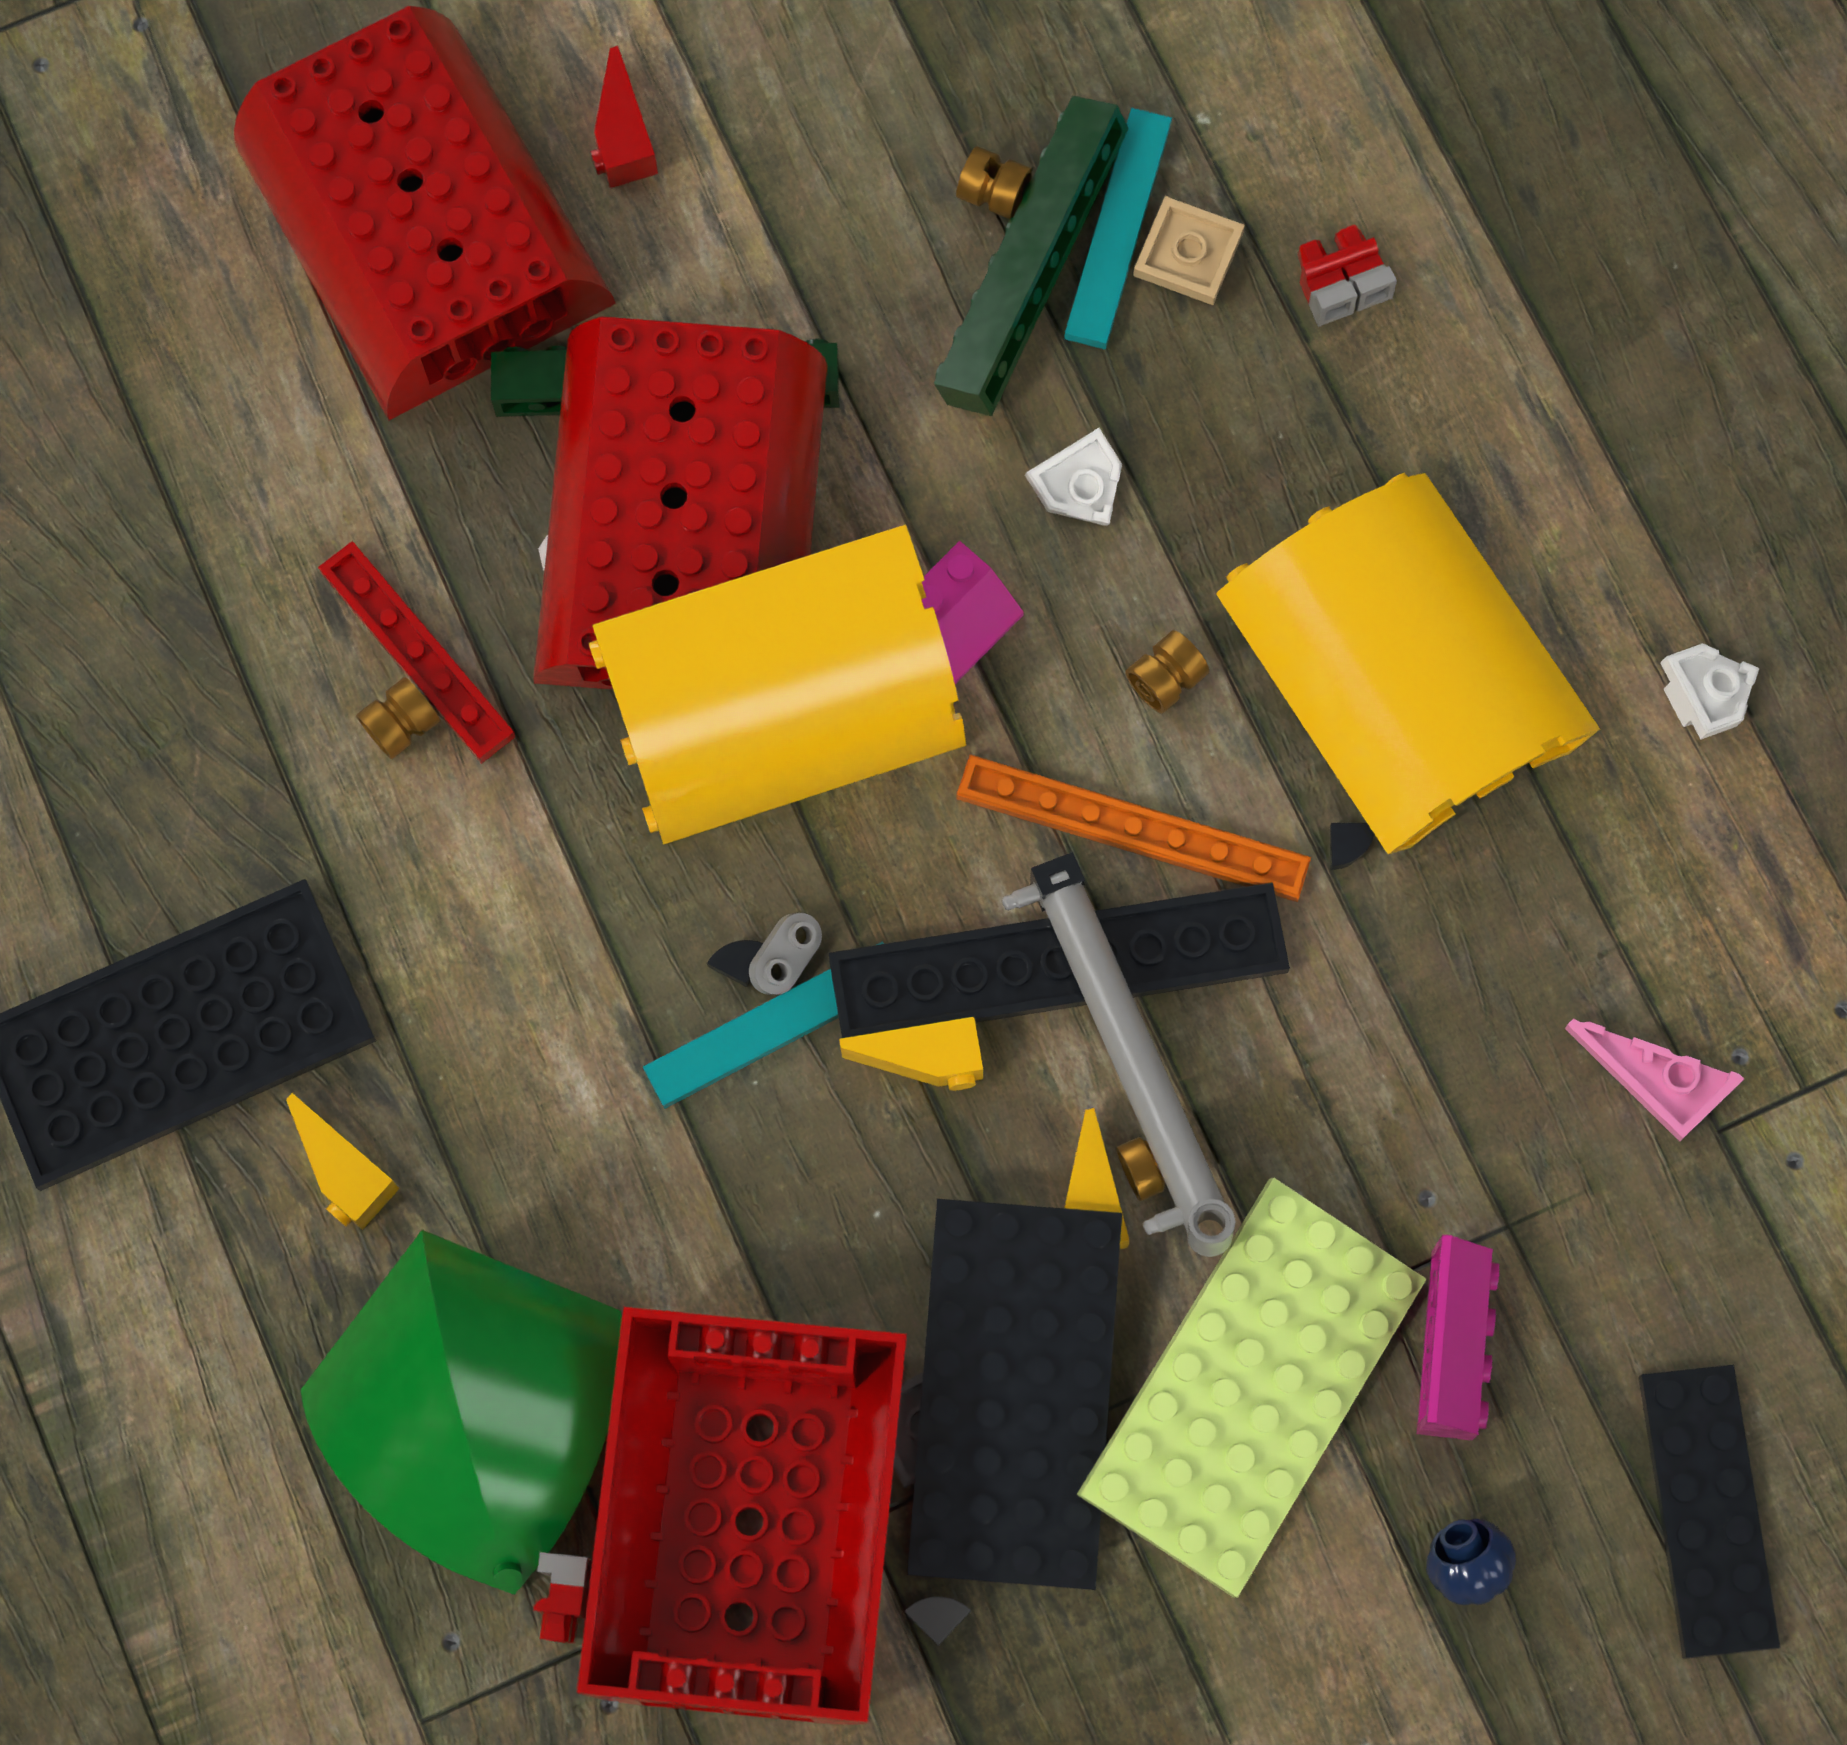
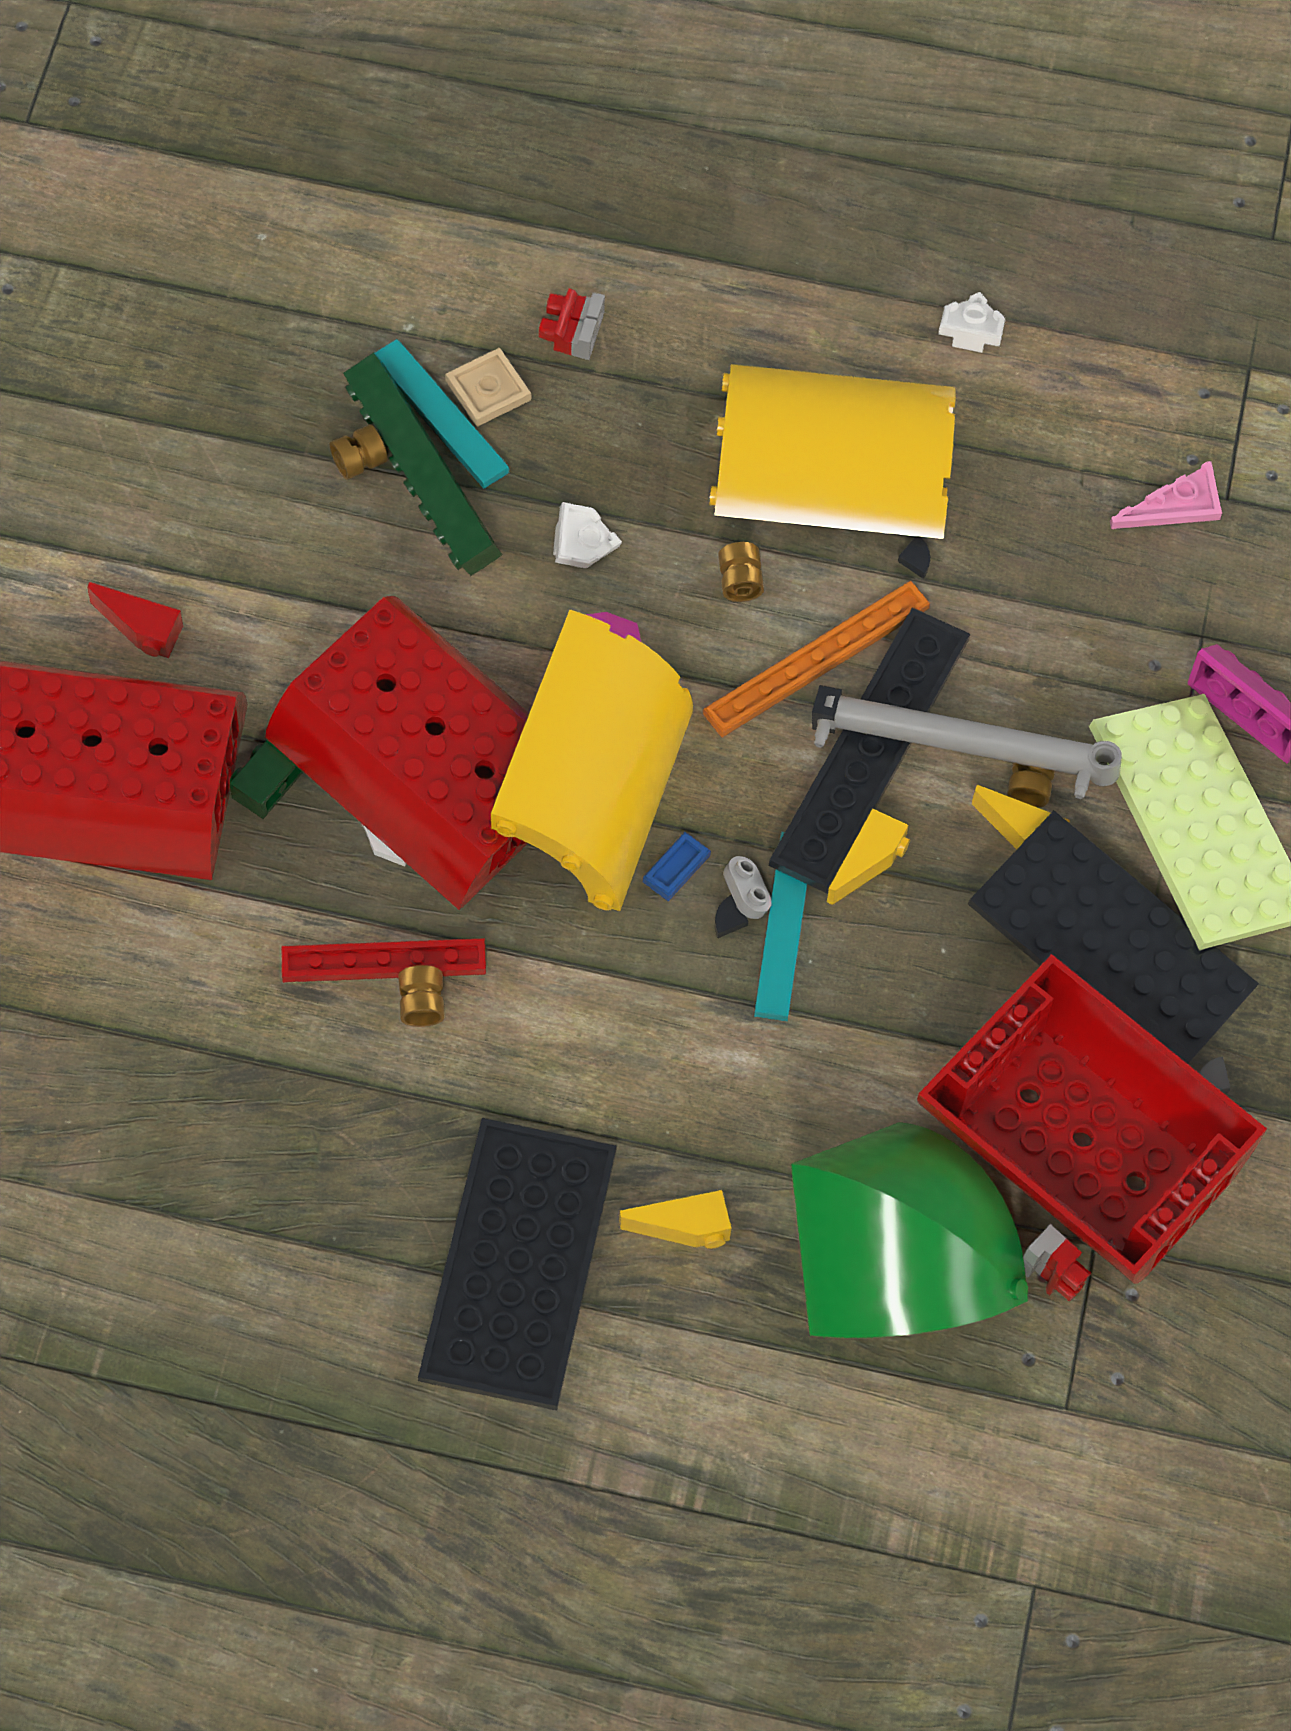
camera: 60 degrees left, 10 degrees down
none -> blue tile [643,832,711,901]

